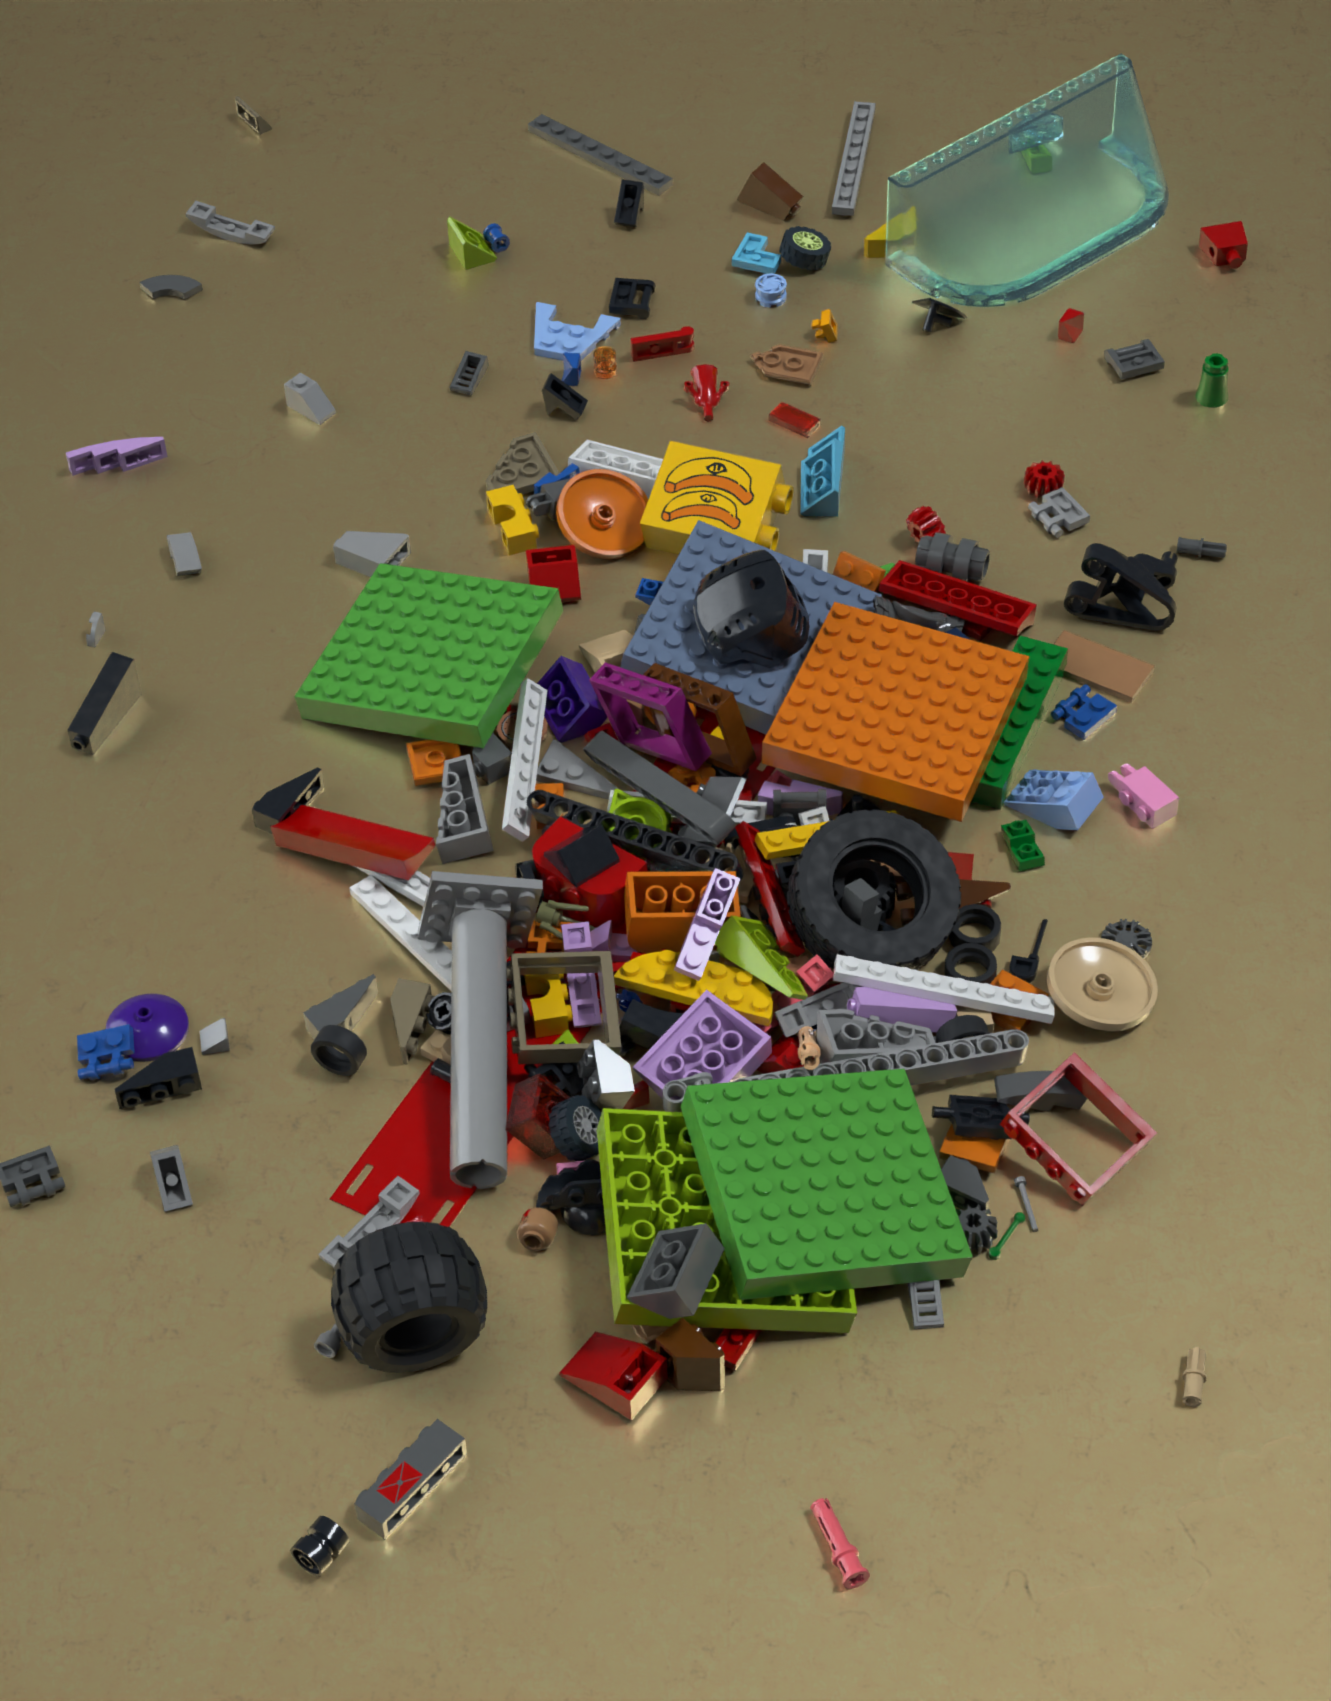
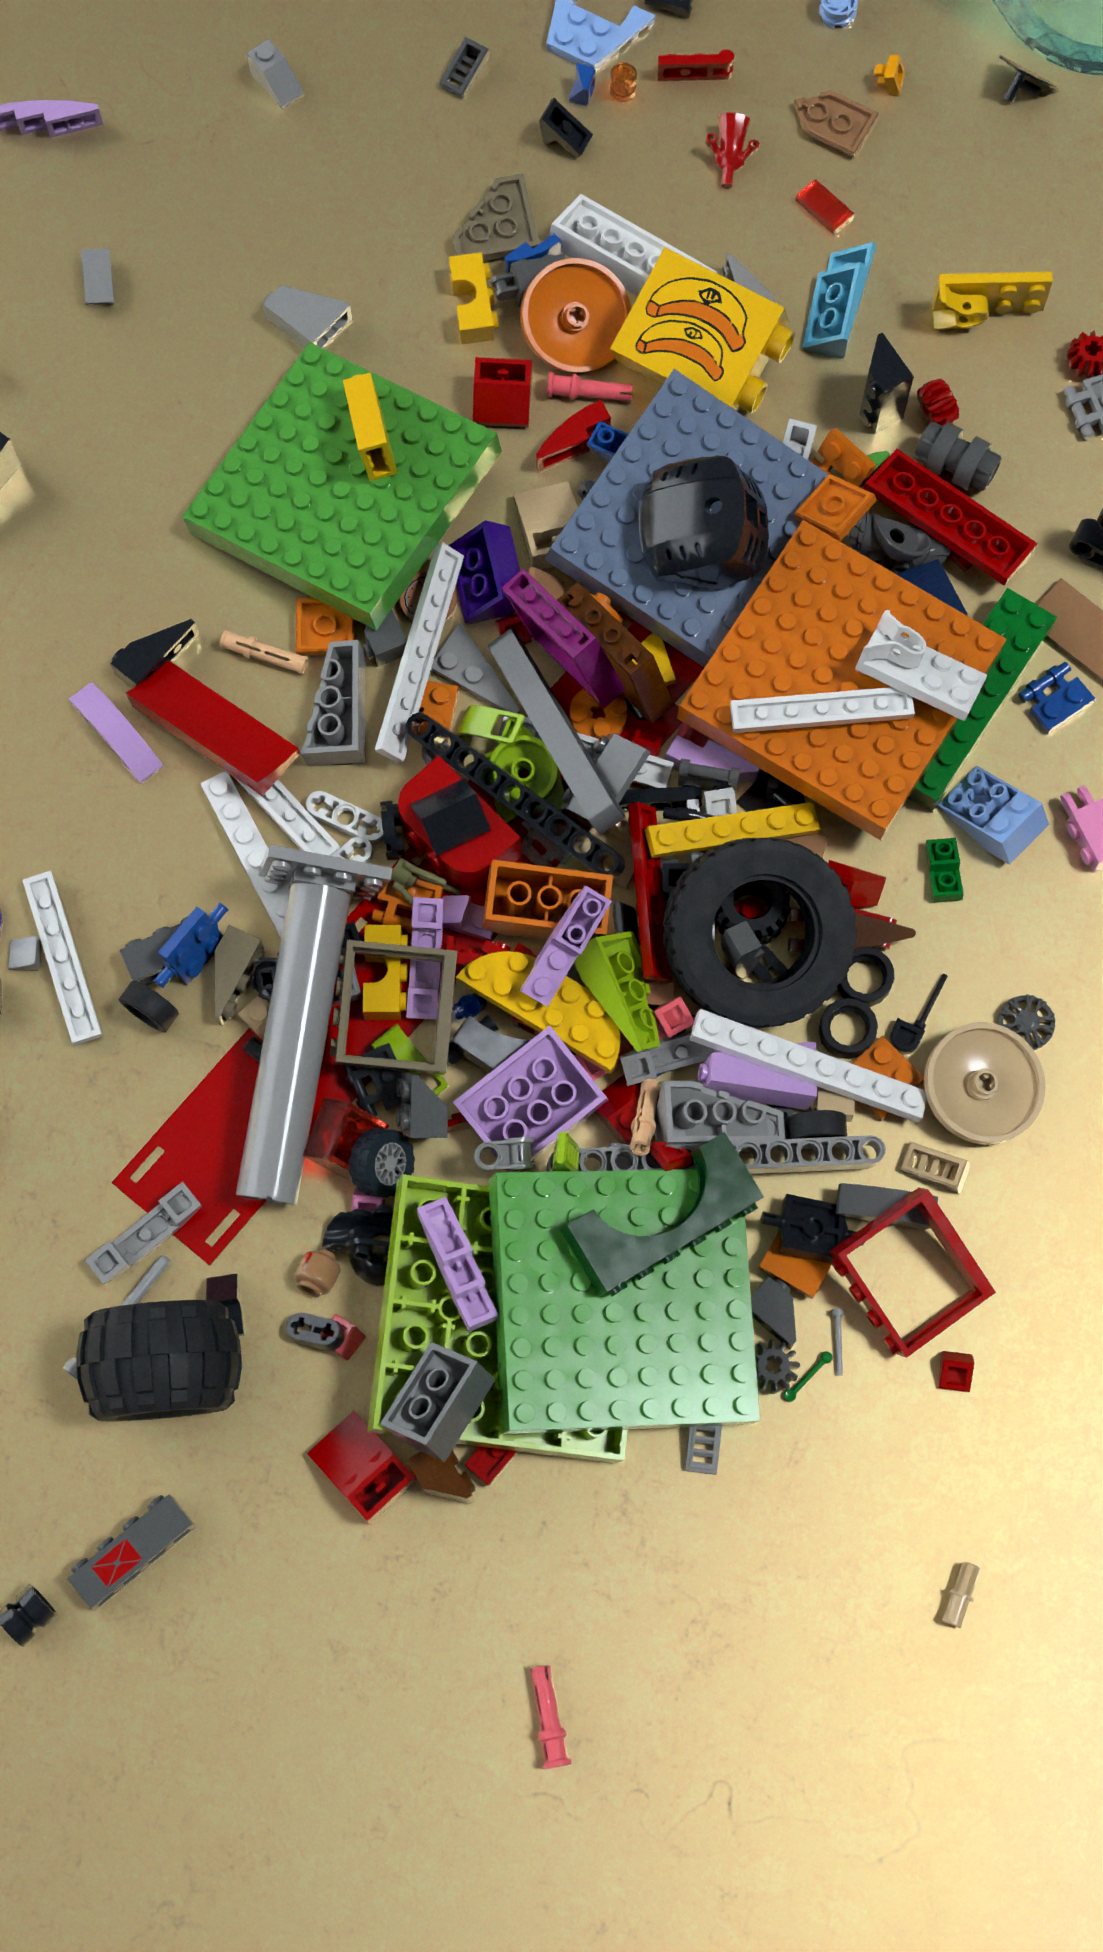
camera: 10 degrees right, 25 degrees up
none -> white plate [23,871,103,1046]
none -> lavender slope [69,682,164,784]
none -> blue plate [153,902,229,988]
none -> light nougat pin [220,630,308,674]
none -> black beam [286,1313,345,1351]
none -> coral slope [321,1313,366,1360]
none -> yellow slope [343,372,398,481]
none -> lavender slope [417,1197,498,1332]
none -> lime piece [456,705,525,744]
none -> red slope [536,399,611,473]
none -> coral pin [547,371,633,402]
none -> lime slope [552,1131,580,1172]
none -> dark green arch [560,1132,764,1297]
none -> red tile [650,1142,693,1171]
none -> white plate [730,687,915,733]
none -> orange plate [794,473,876,542]
none -> white plate [855,610,987,721]
none -> black slope [859,332,914,434]
none -> tan slope [899,1142,970,1194]
none -> yellow plate [931,271,1053,332]
none -> red slope [938,1351,975,1392]

